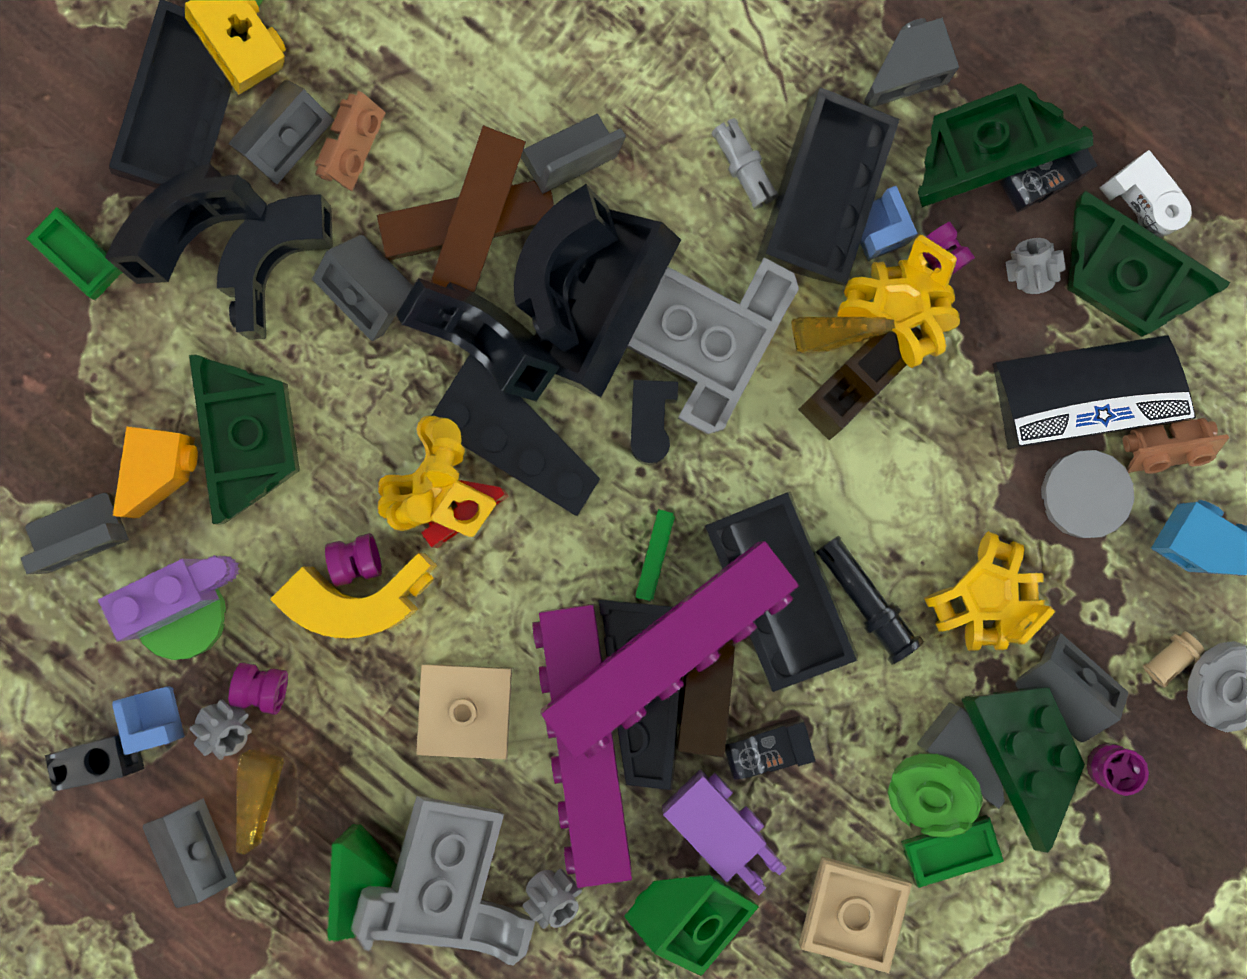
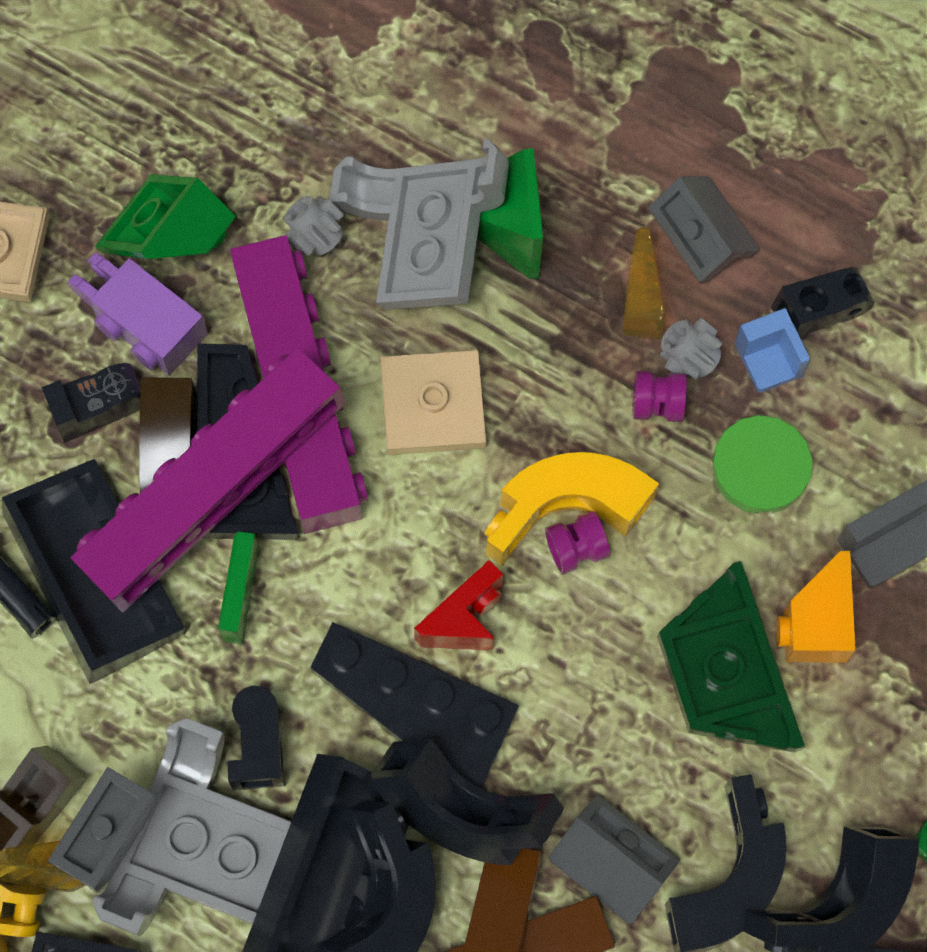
camera: 170 degrees right, 15 degrees down
medium lavender hinge [98,555,240,642] -> none
yellow piece [378,415,496,537] -> none
none -> dark grey panel [48,767,158,895]

